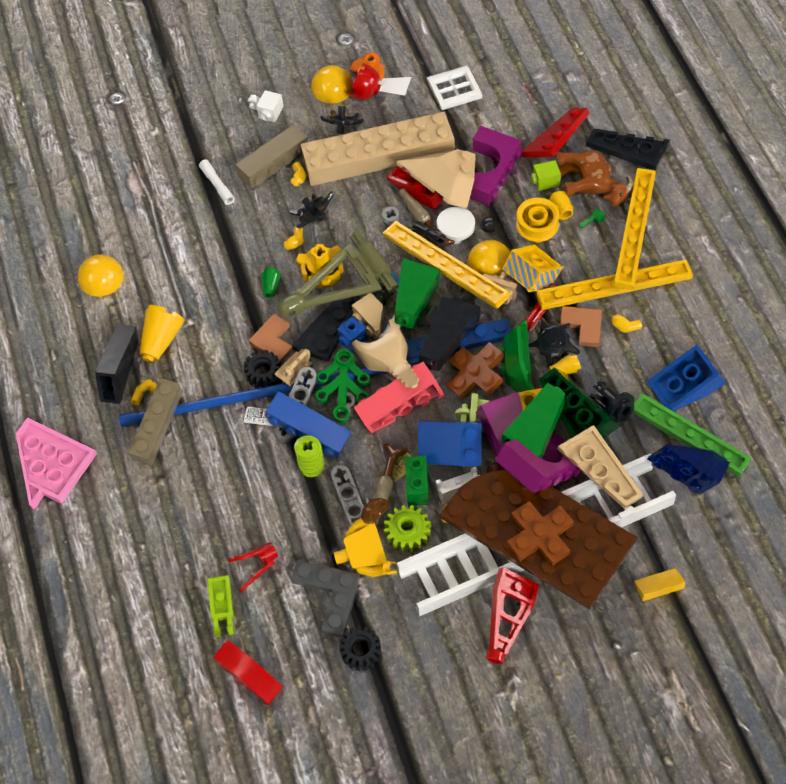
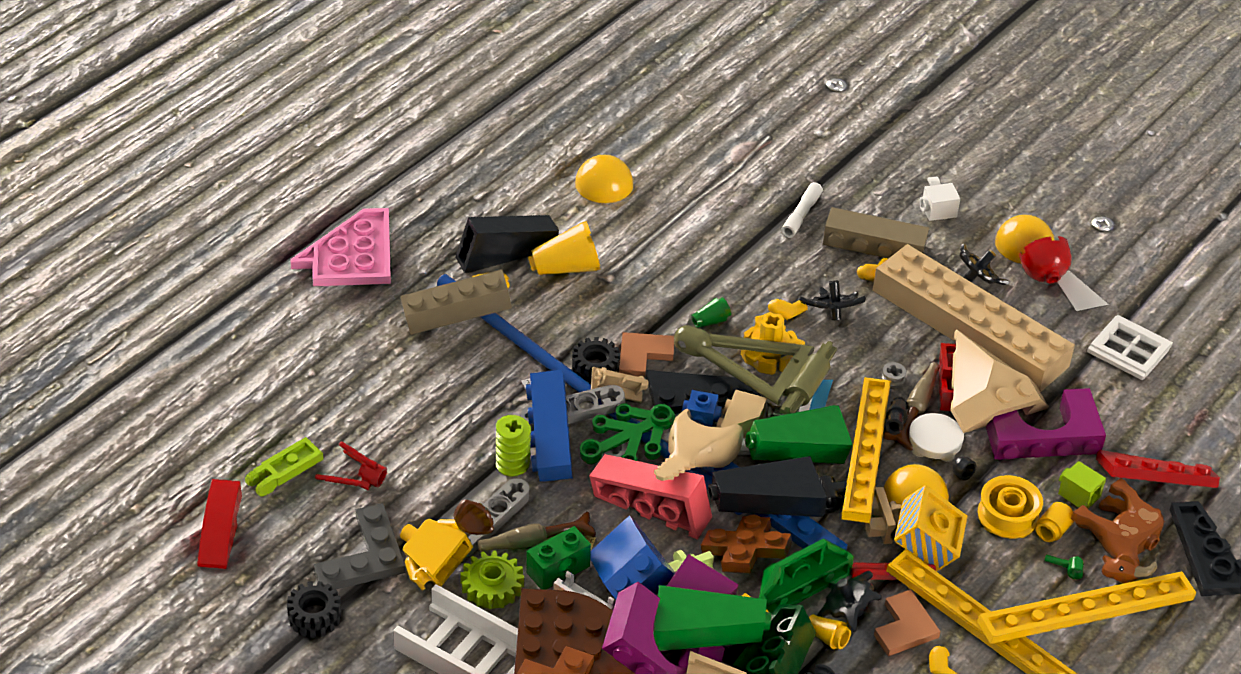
camera: 50 degrees right, 15 degrees down
orange plate [350,52,385,81] -> none

